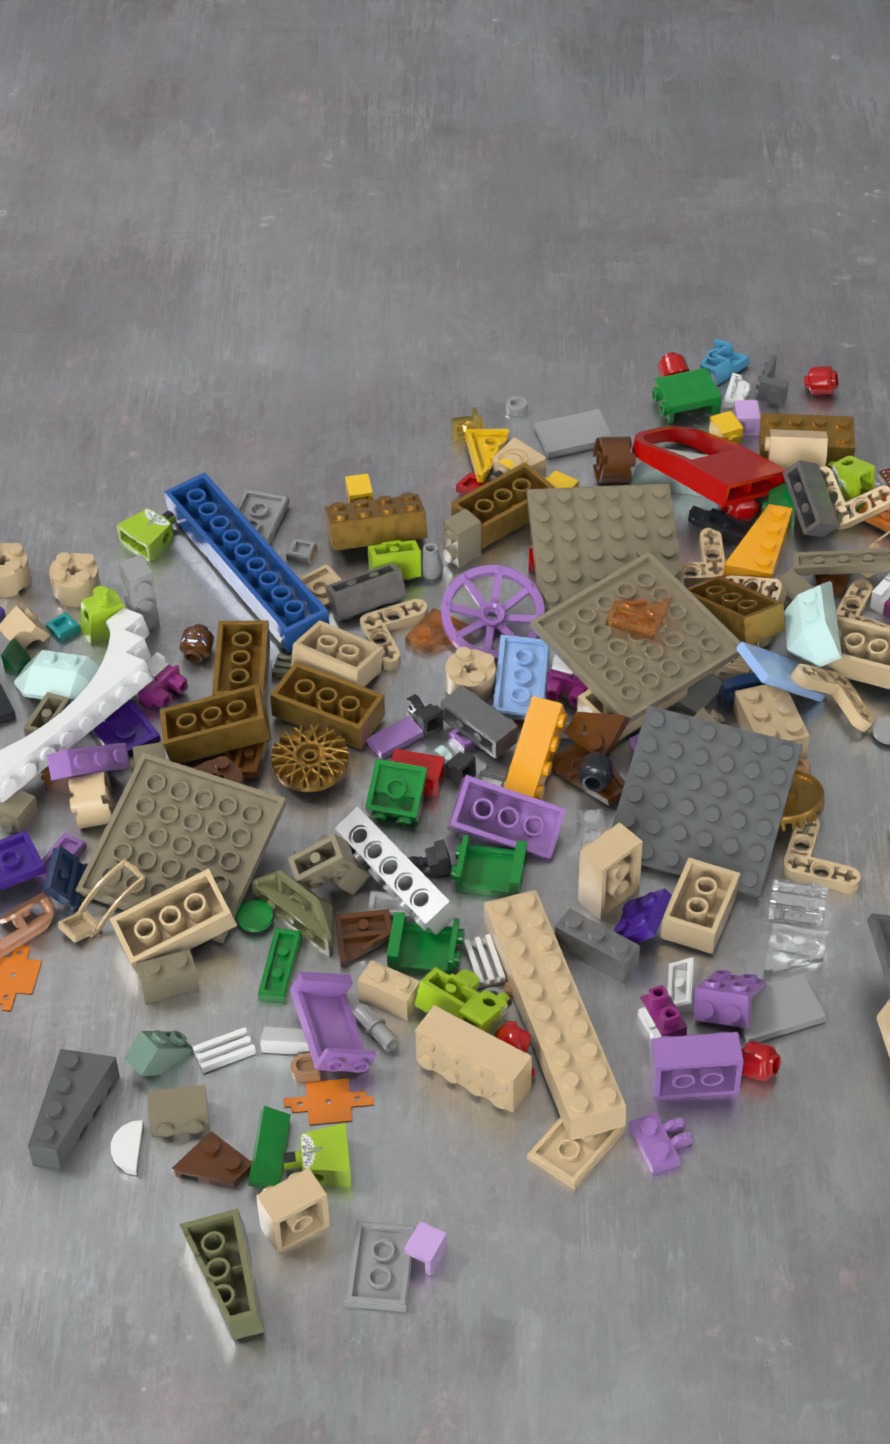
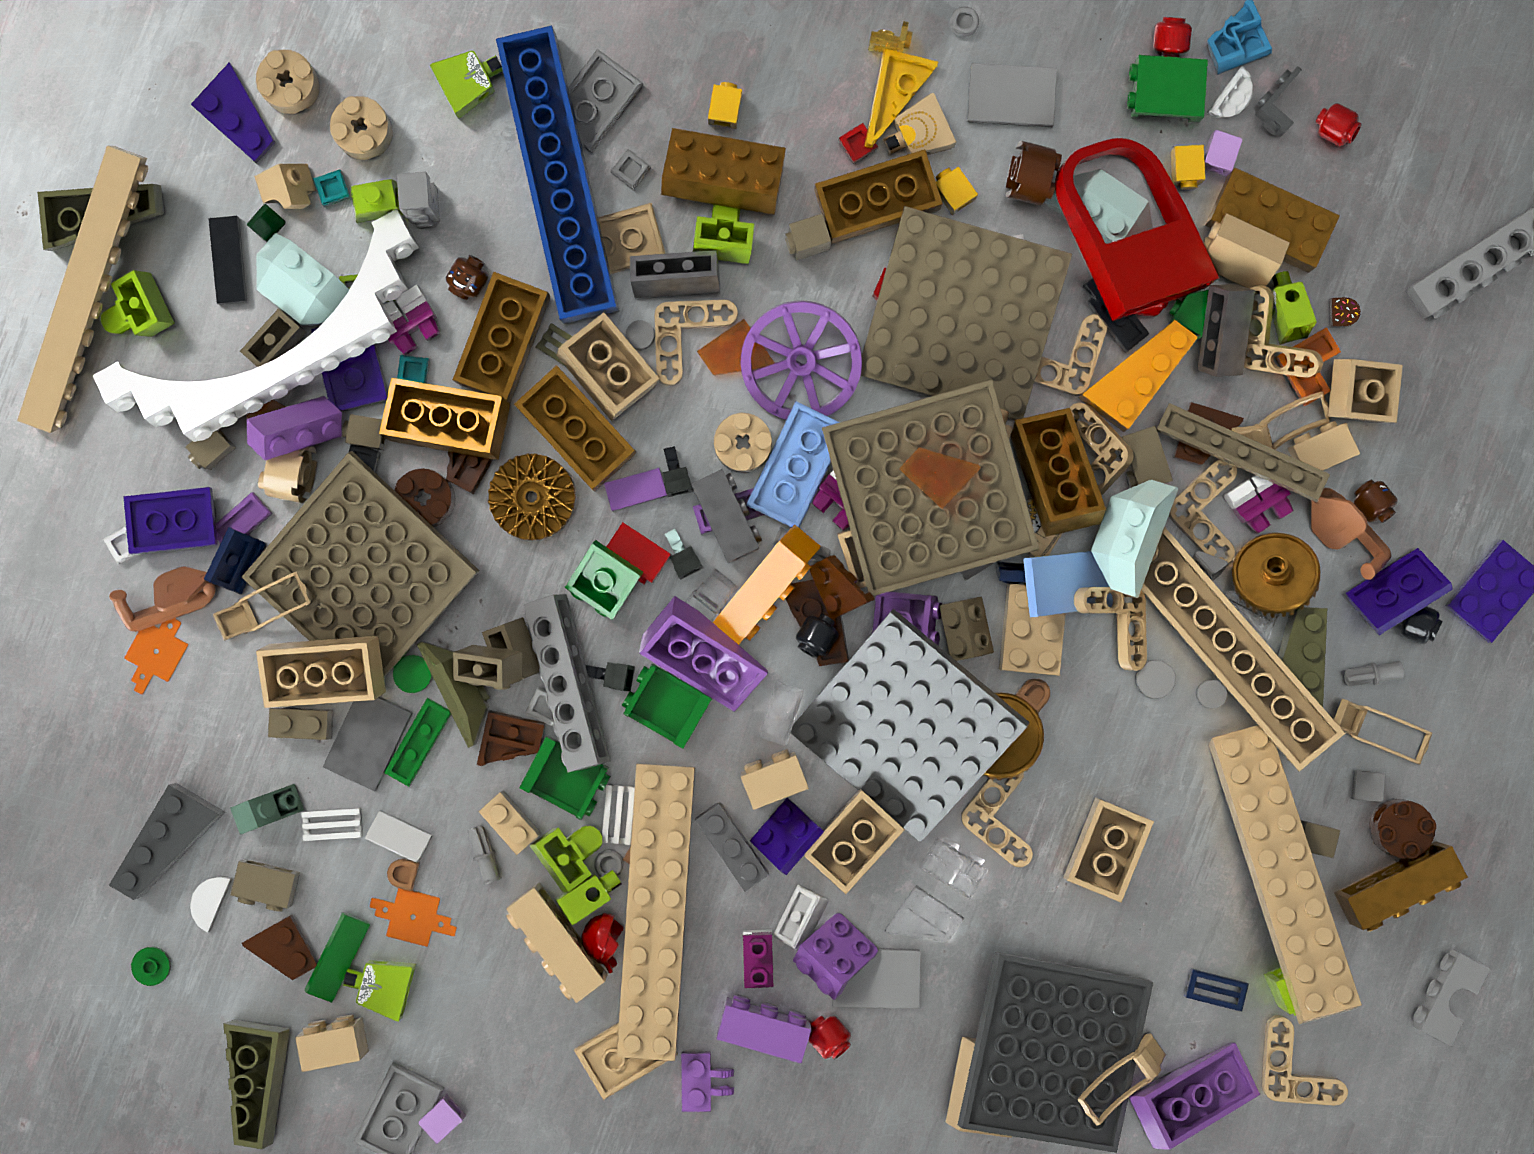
camera: 15 degrees right, 40 degrees up
medium lavender panel [290,972,377,1073] -> none
light grey cone [421,543,443,579] -> none
none -> green piece [131,947,171,986]
none -> flat silver tile [323,697,413,791]

